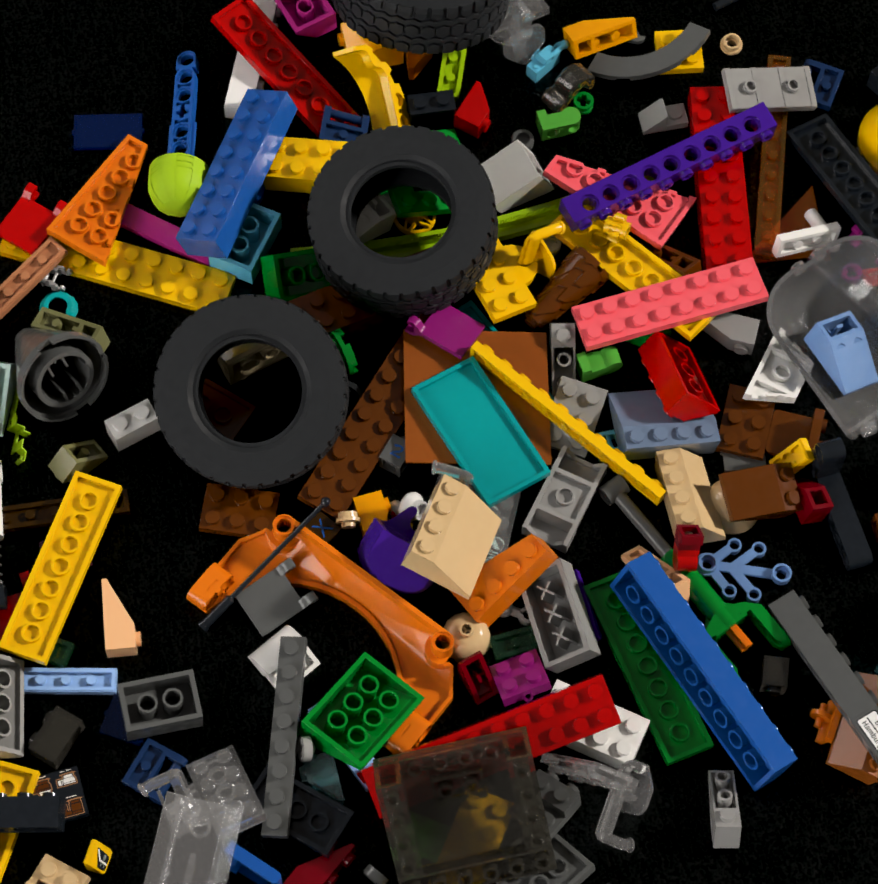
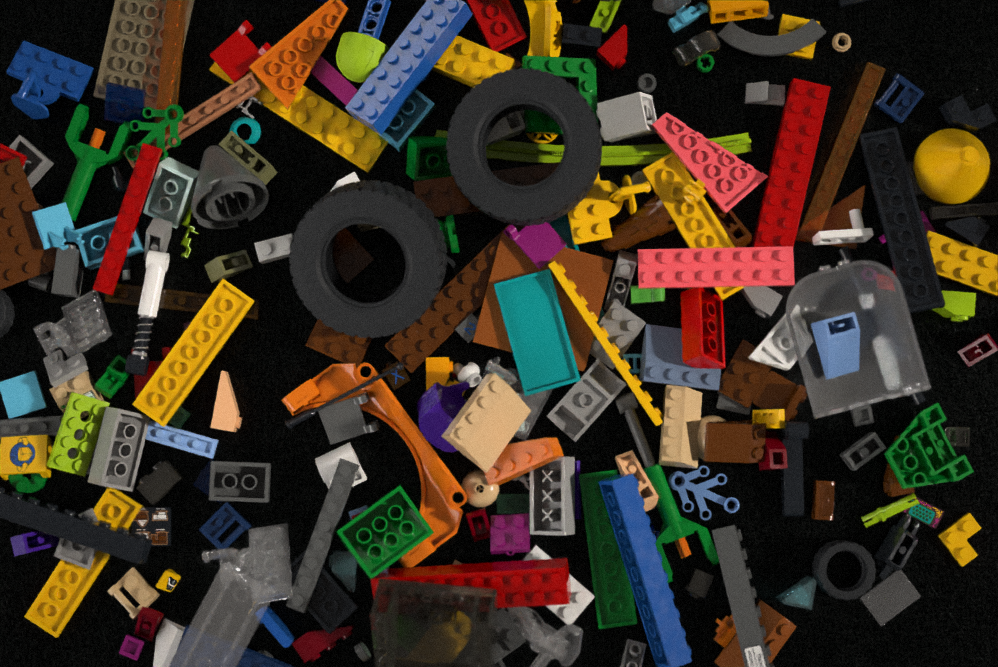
camera: 15 degrees right, 20 degrees up
light grey tile [297,736,316,762] -> none
dark blue plate [318,105,370,142] -> none
tan plate [336,511,361,529] -> none
bright green leg [535,107,581,141] -> none
dark purple brick [559,102,778,232] -> none
leg [673,524,704,571] -> none
light grey container [721,66,817,113] -> none

